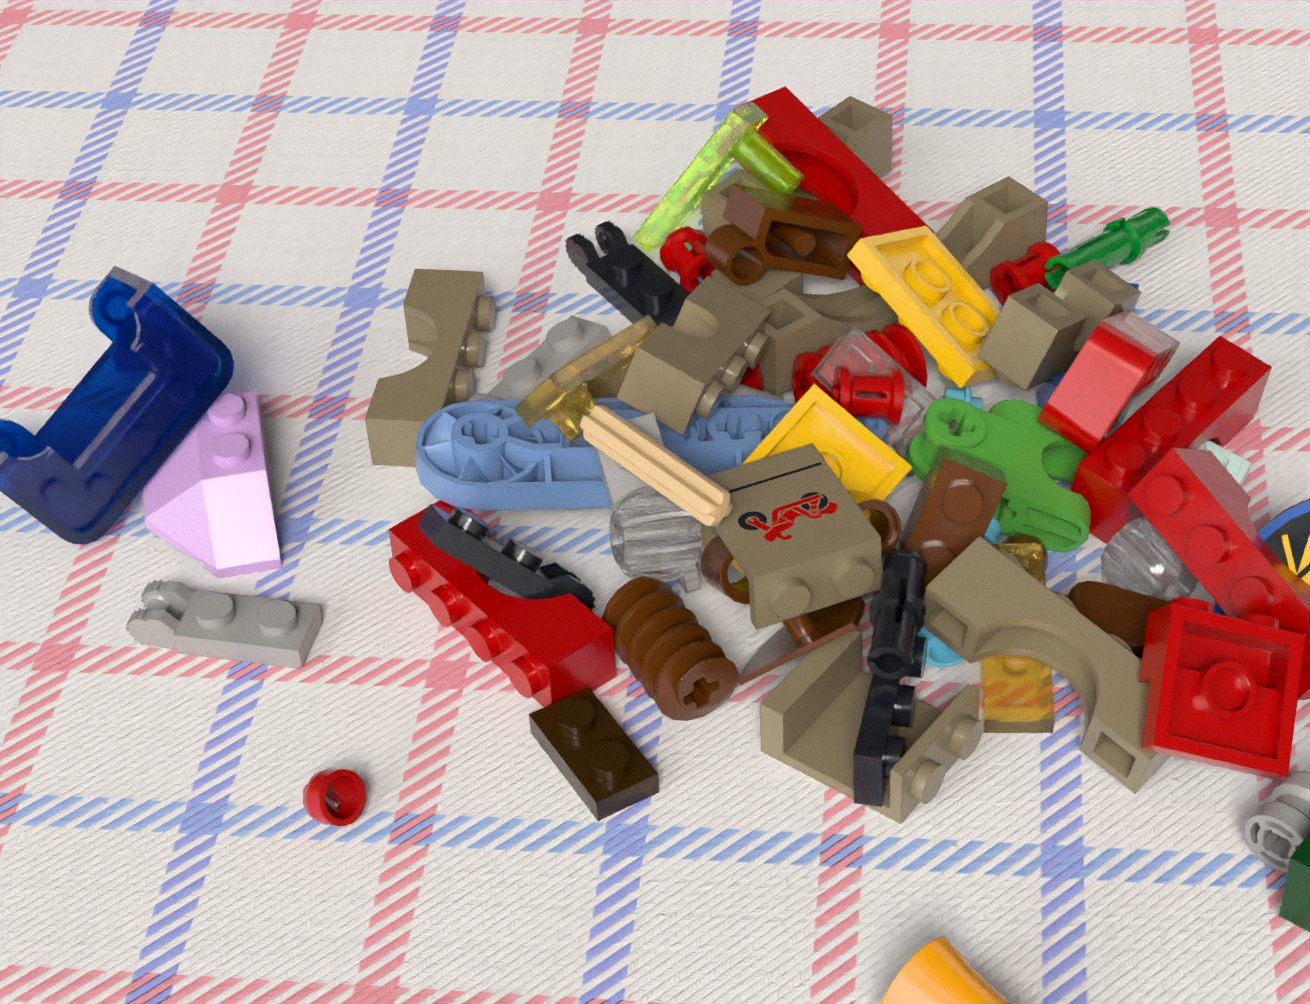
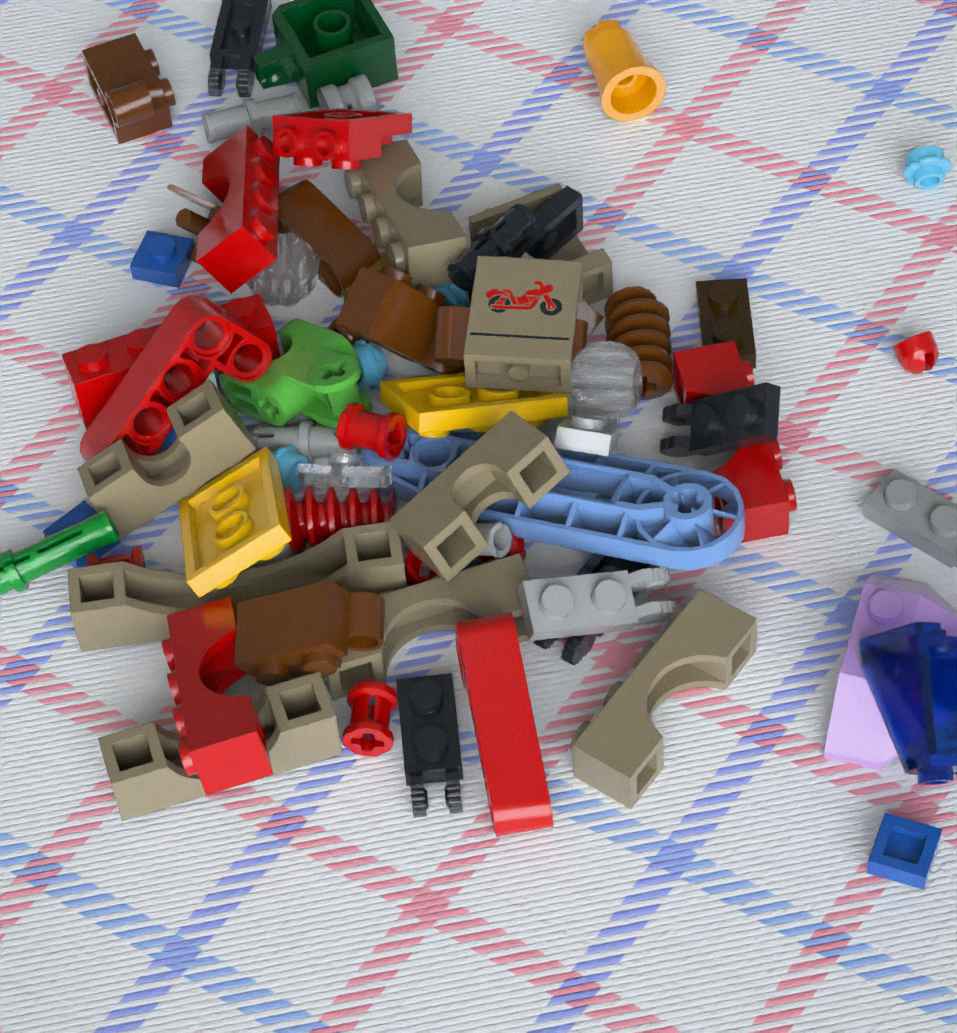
camera: 150 degrees left, 10 degrees up
clear yellow hinge [514,315,658,441] -> none
tan axle [580,405,733,527] -> none
clear neon green piece [632,102,805,252] -> none
none -> red beam [455,612,553,837]

